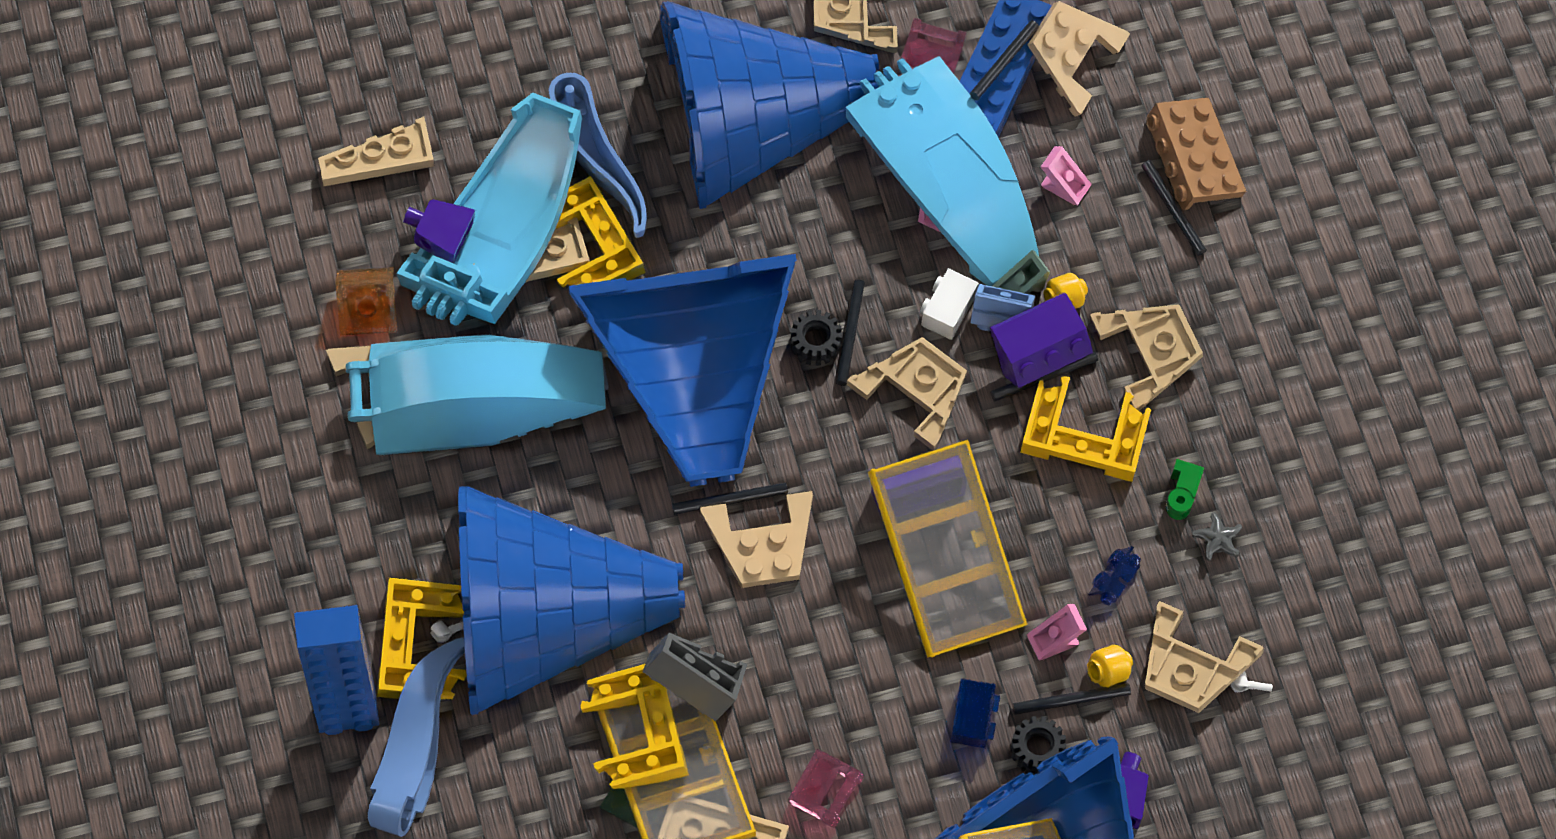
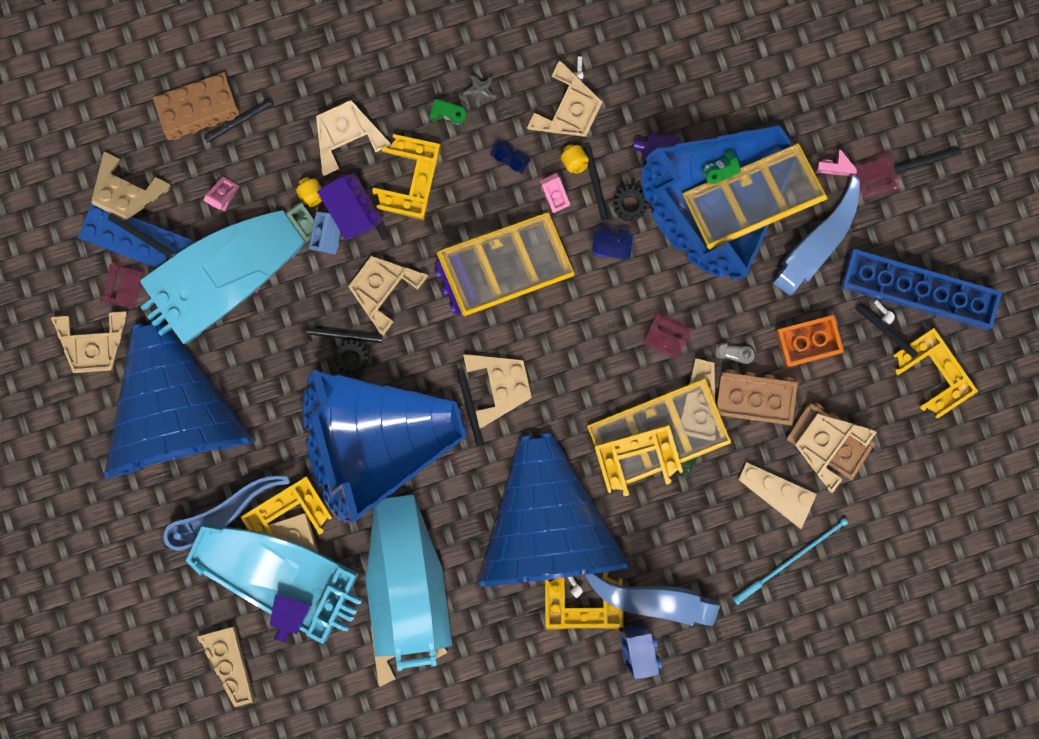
camera: 90 degrees left, 20 degrees up
clear orange slope [335,267,397,336] -> none
dark grey wedge [643,633,747,721] -> none
white brick [920,268,979,340] -> none

